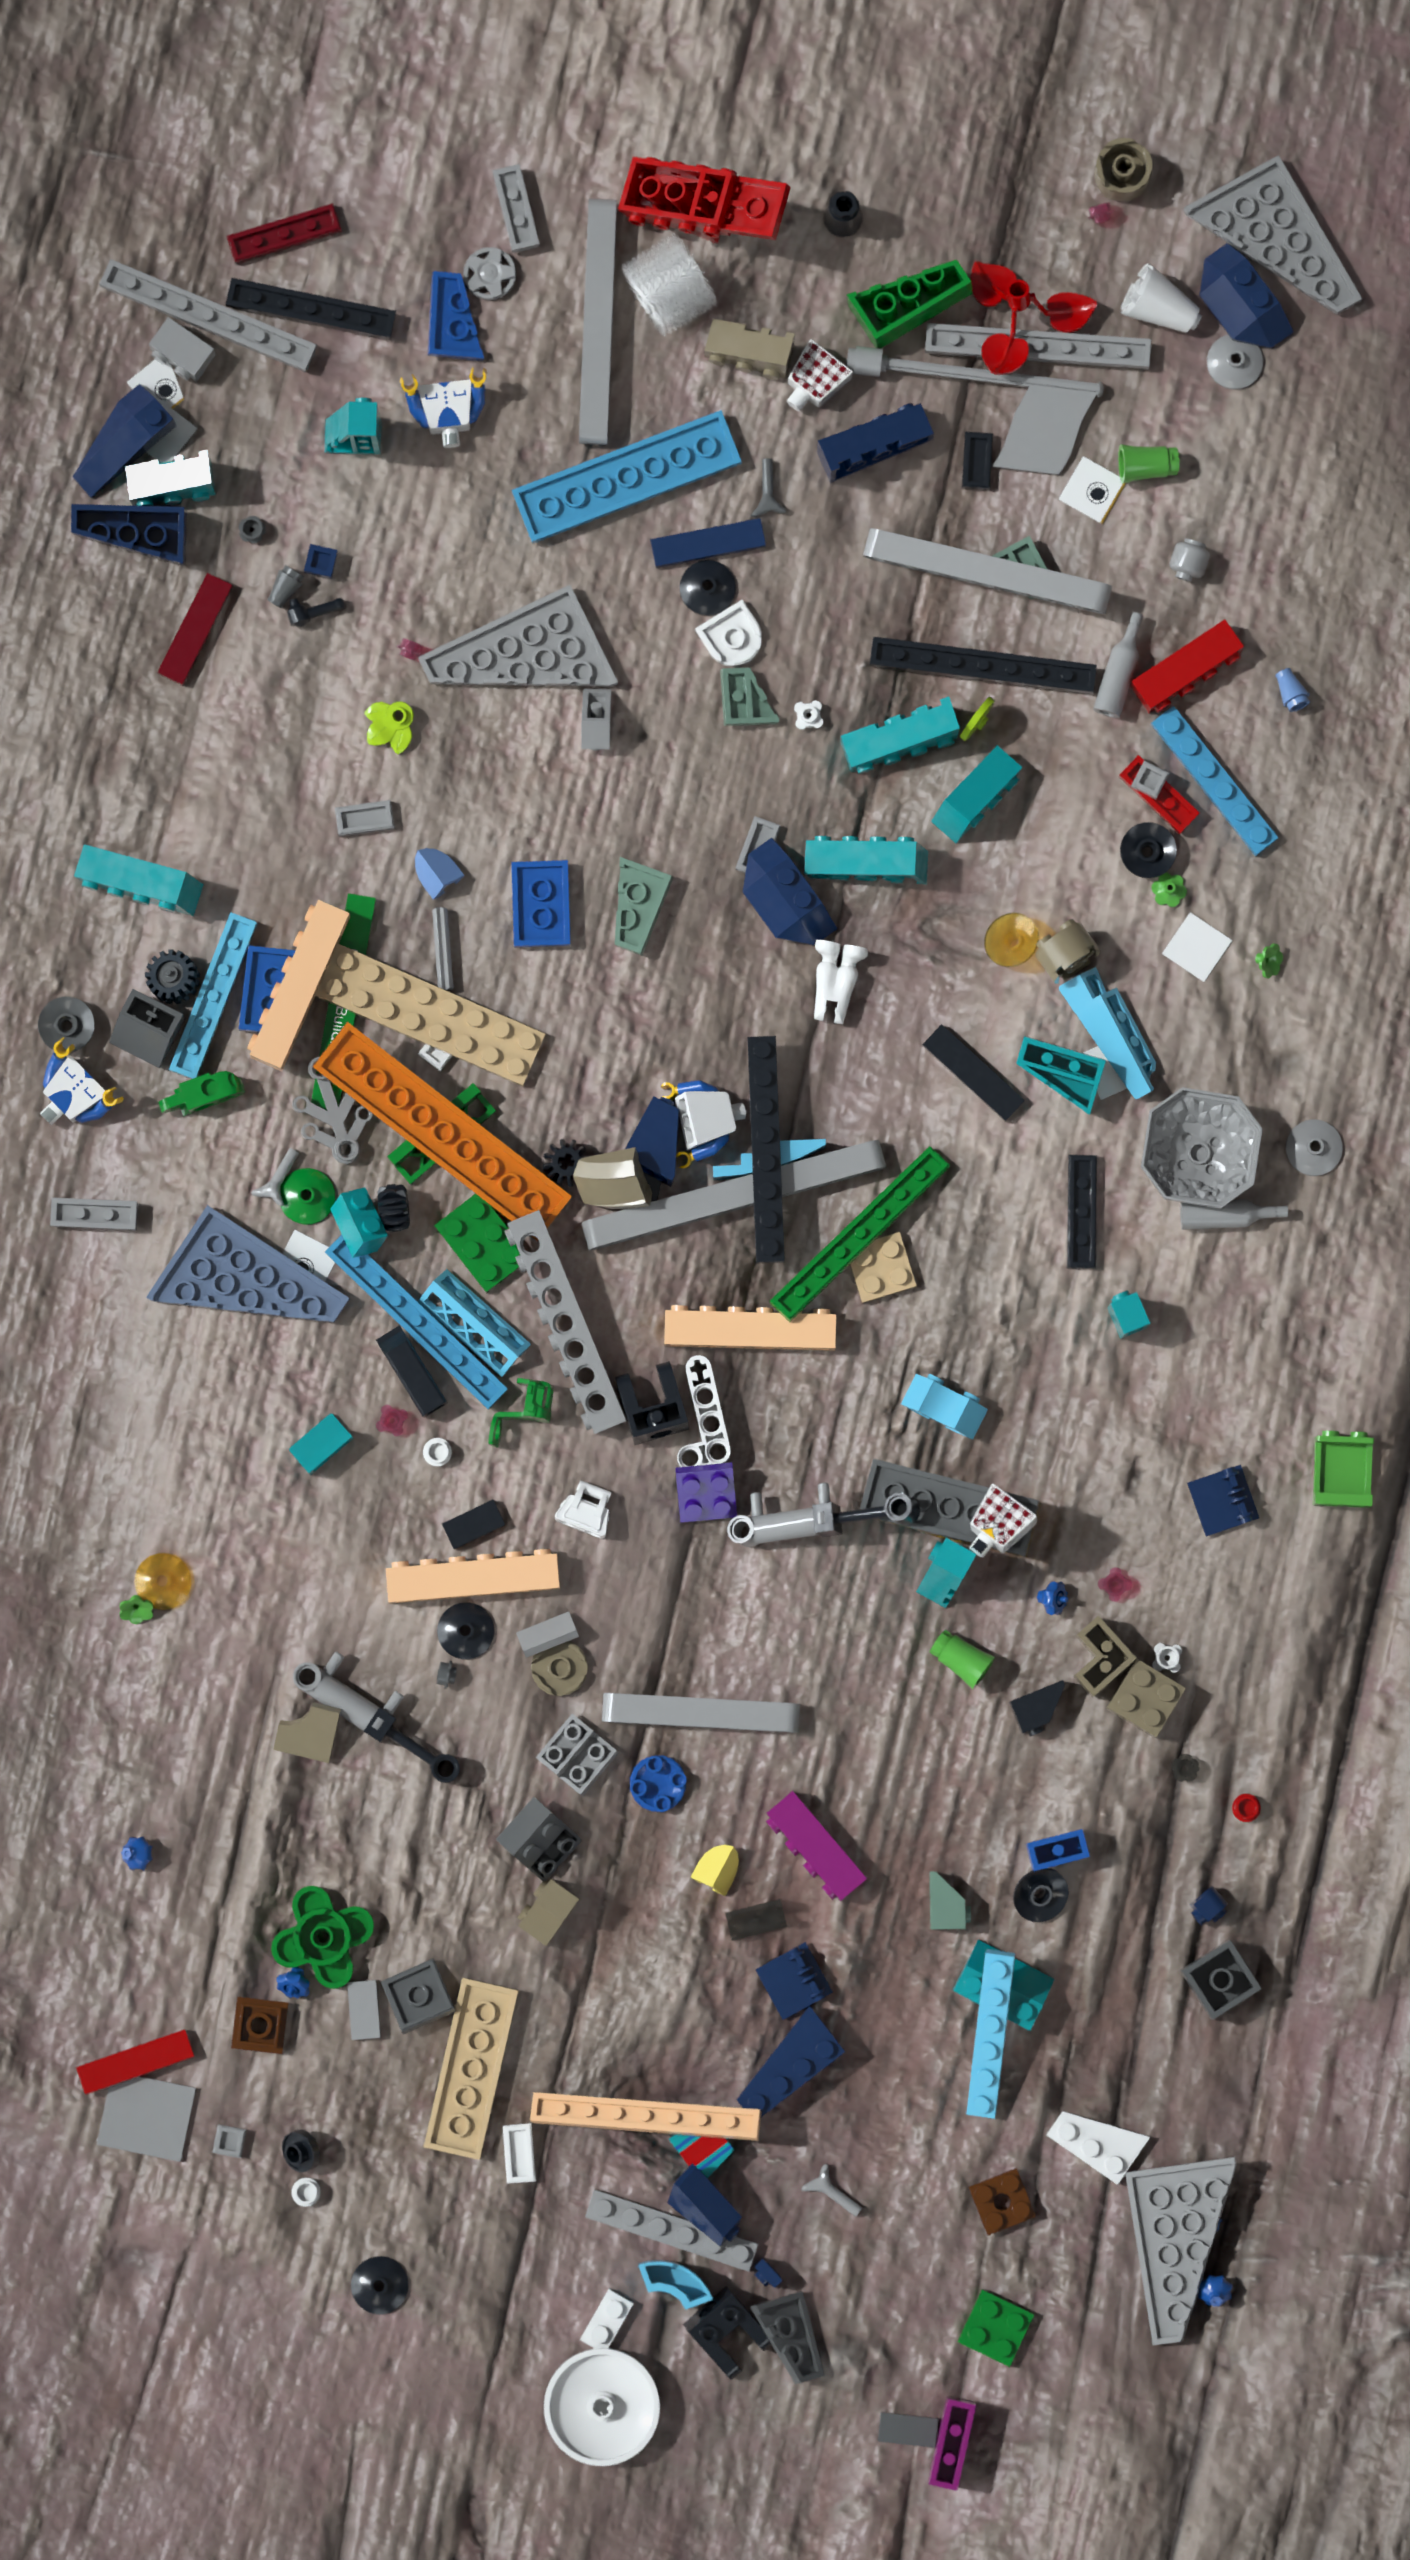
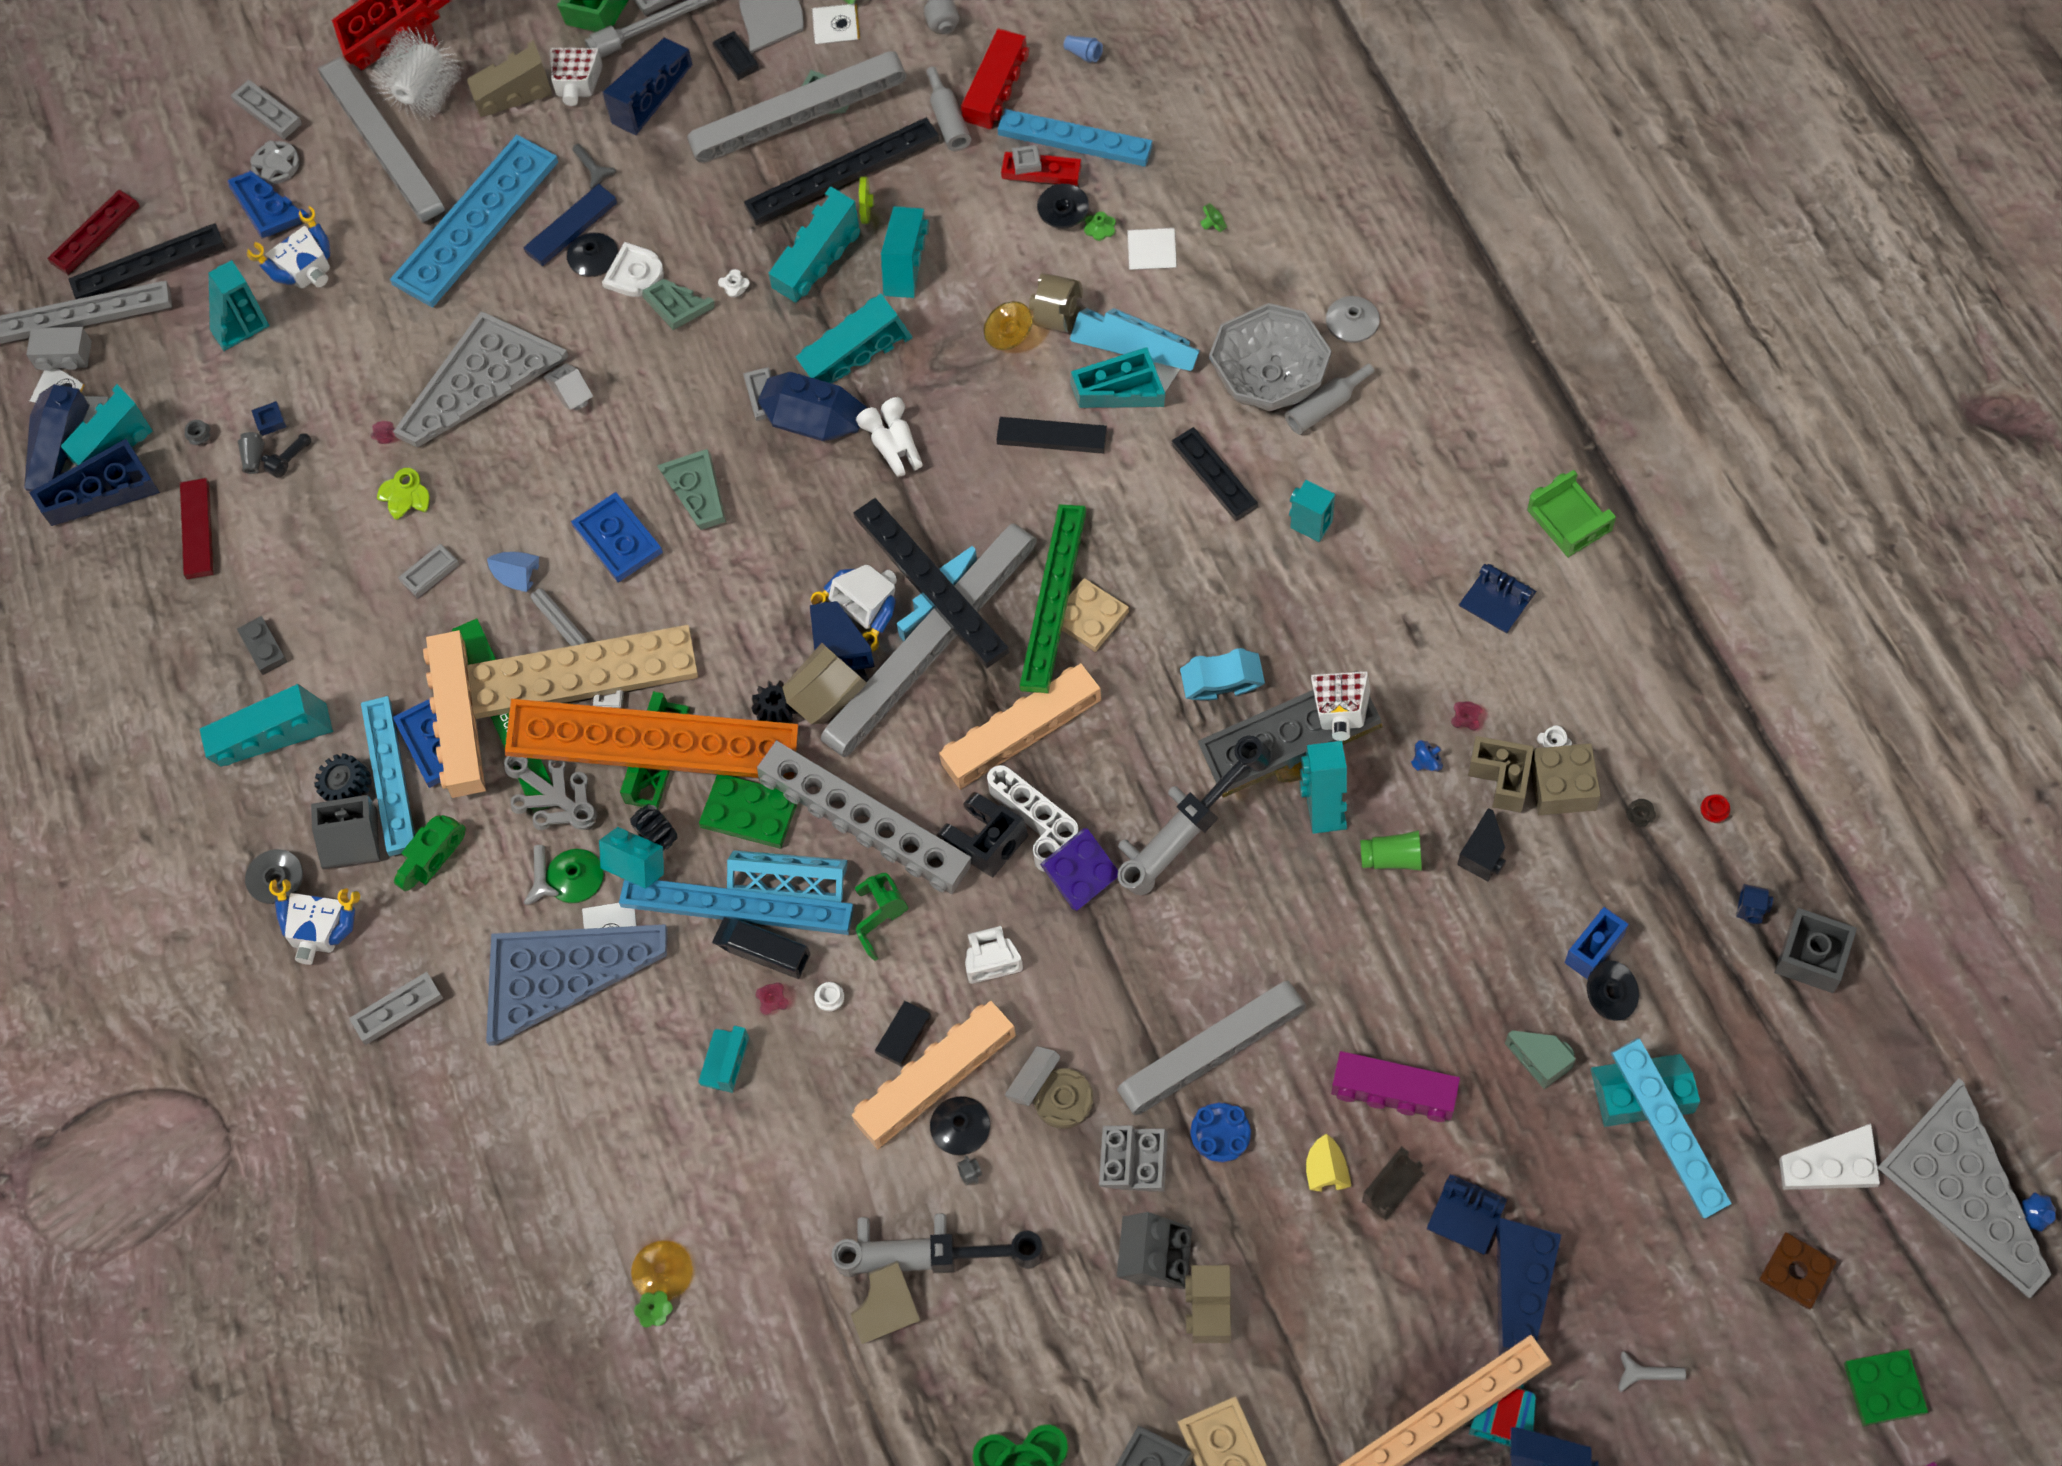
camera: 30 degrees left, 20 degrees down
none -> dark grey plate [237,616,287,675]

